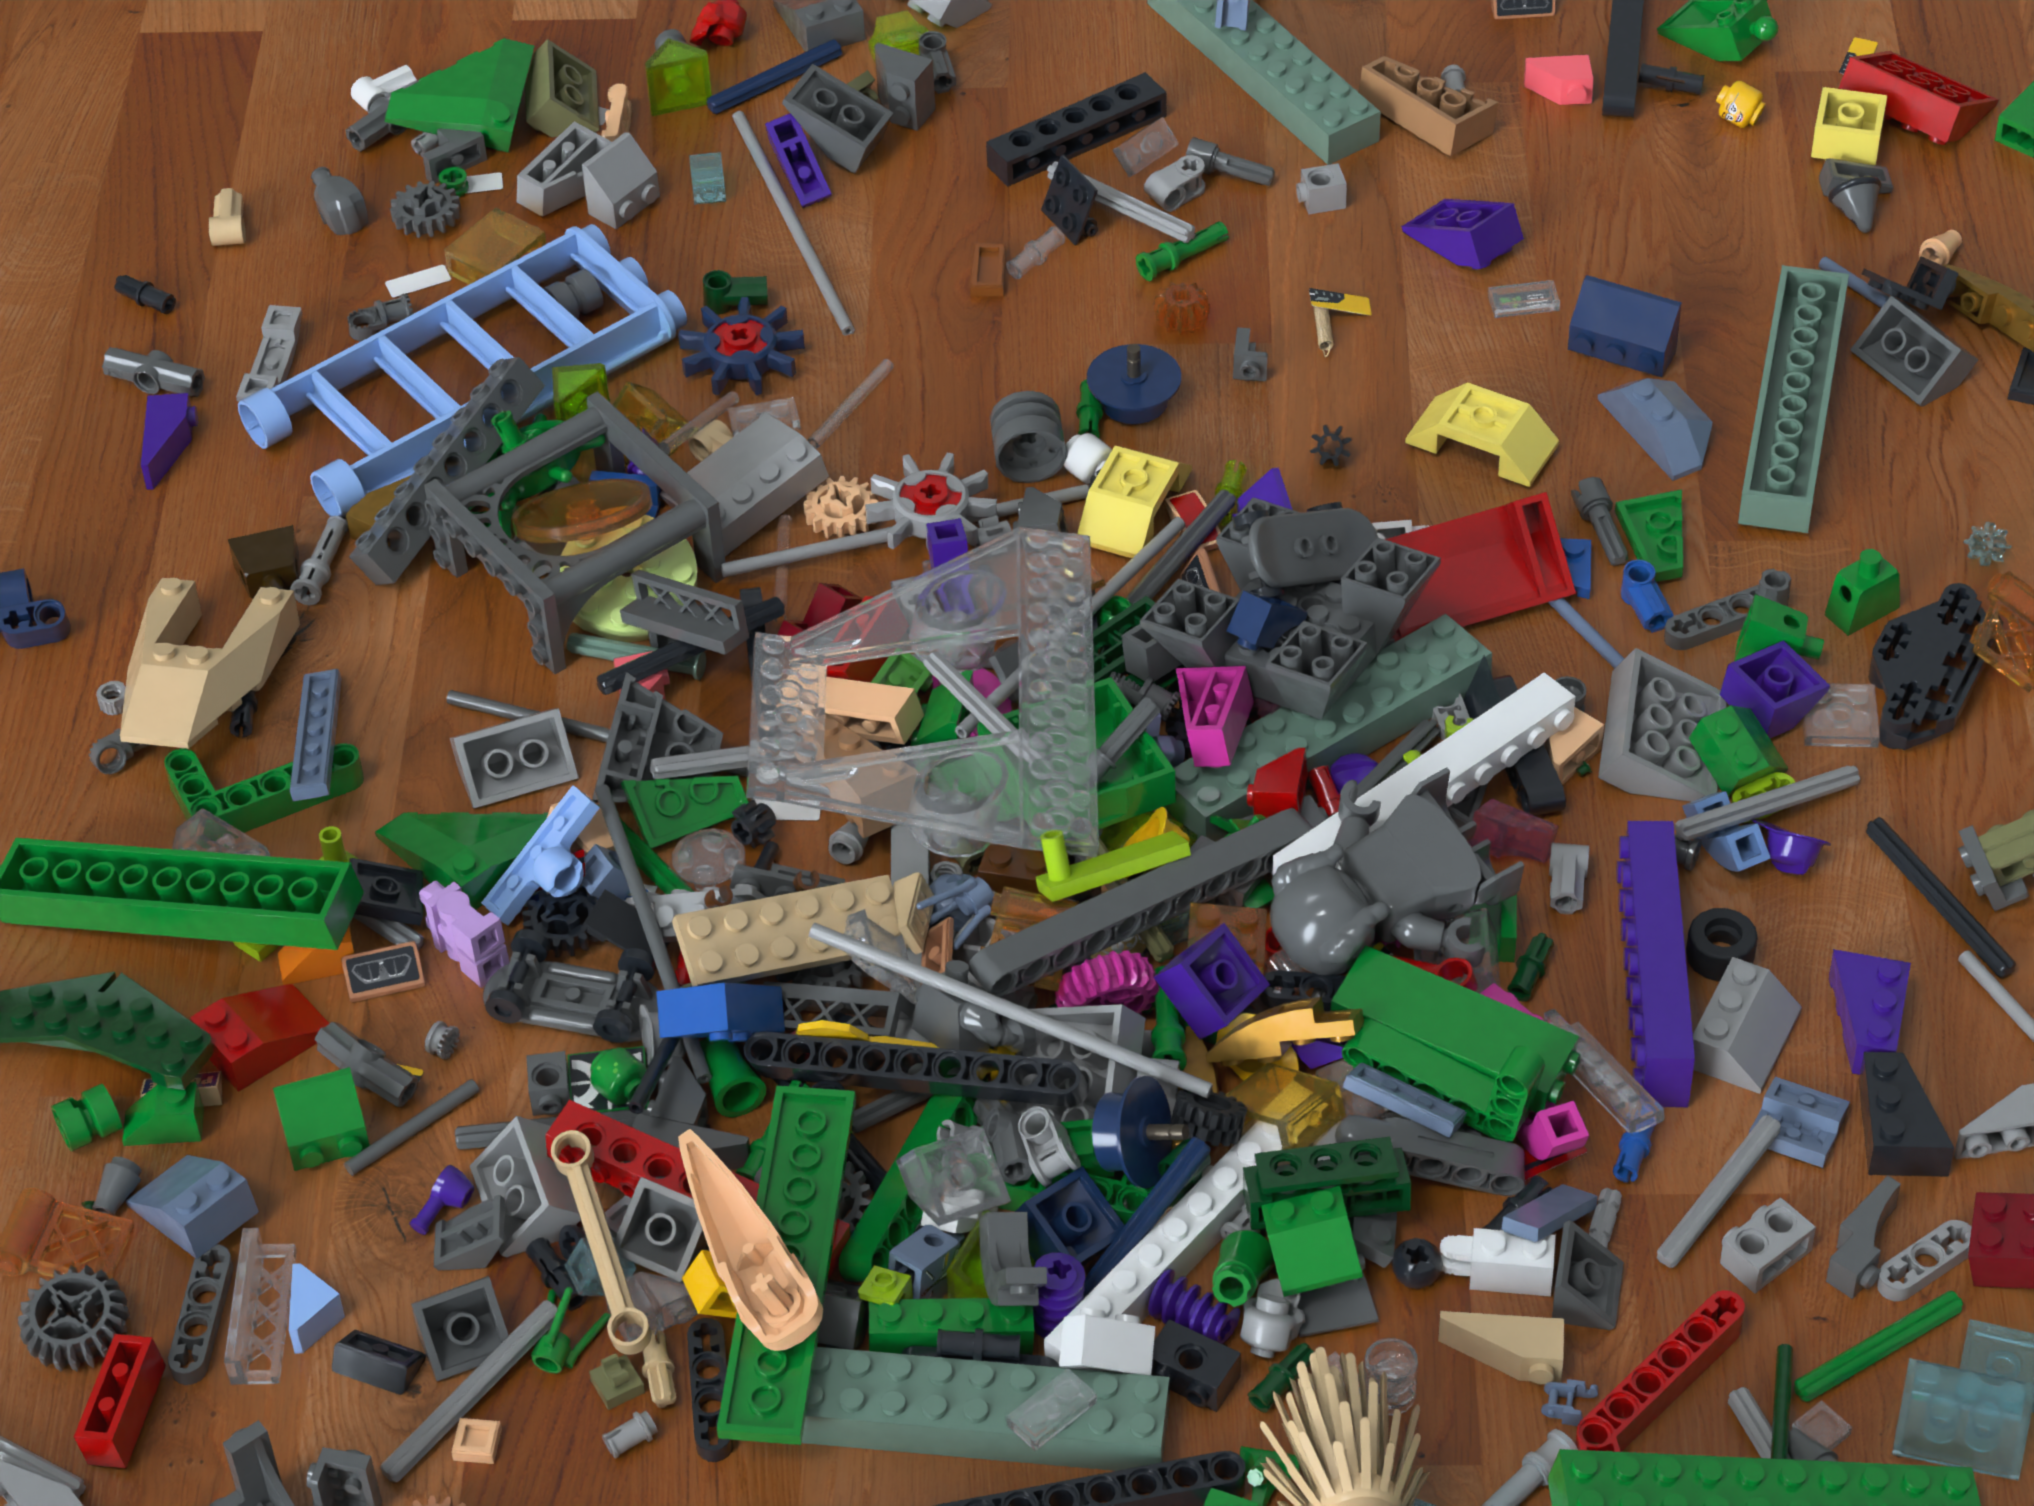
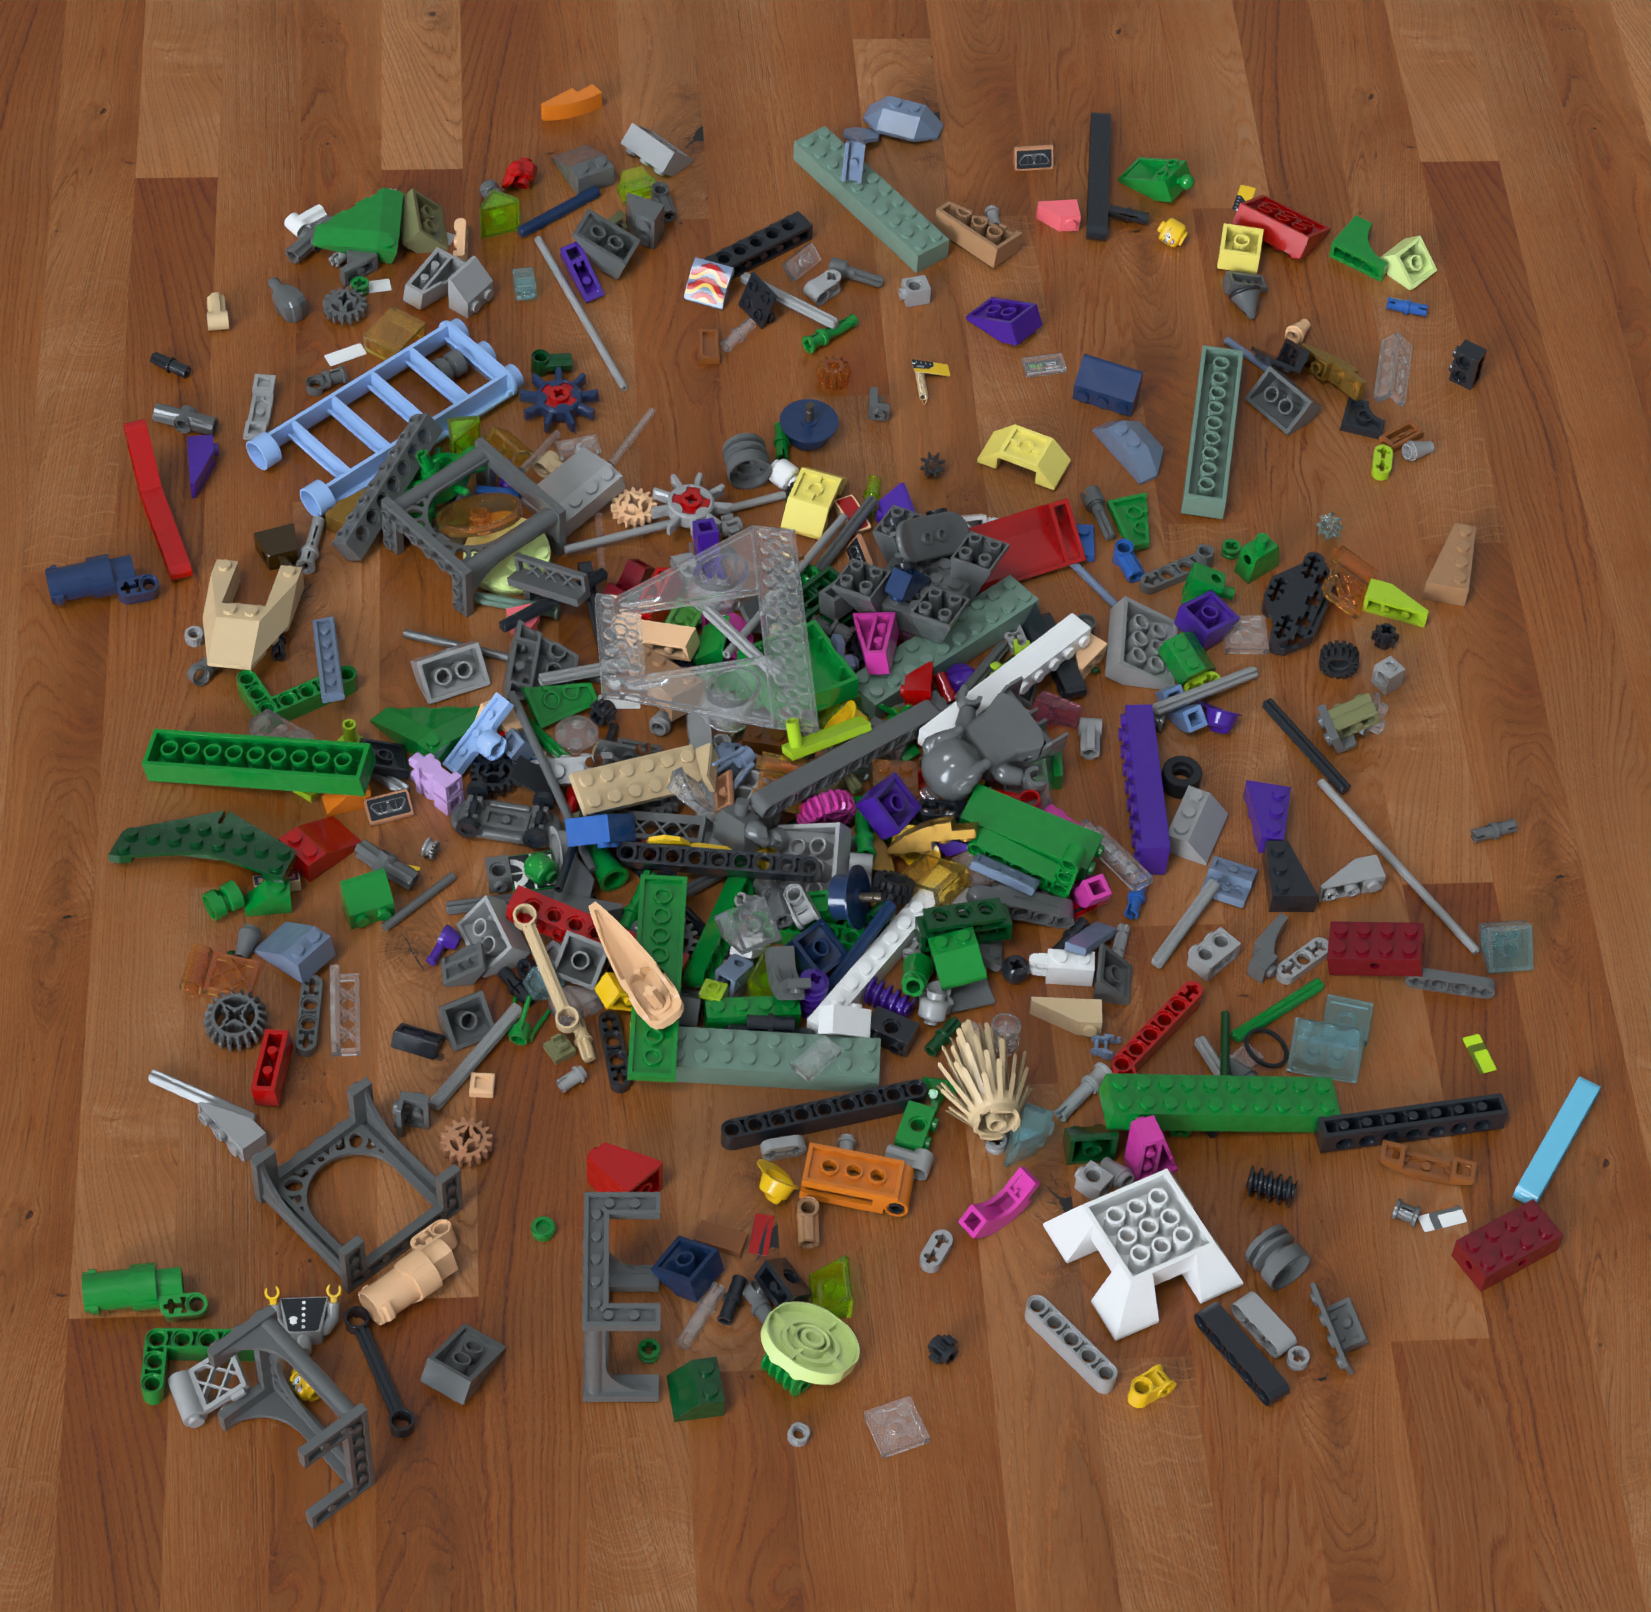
camera: 10 degrees left, 5 degrees up
light blue slope [289,1263,345,1354] -> none
light grey piece [809,923,1213,1098] -> none
dark grey slope [1013,487,1068,555] -> none
dark grey axle [1072,697,1160,793] -> none
dark green axle [1507,933,1554,1002] -> none
none -> red beam [123,418,193,581]
none -> slope [684,257,734,310]
none -> green bush [1221,539,1241,560]
none -> black piece [1244,1027,1289,1068]
none -> black tyre [1319,640,1359,679]

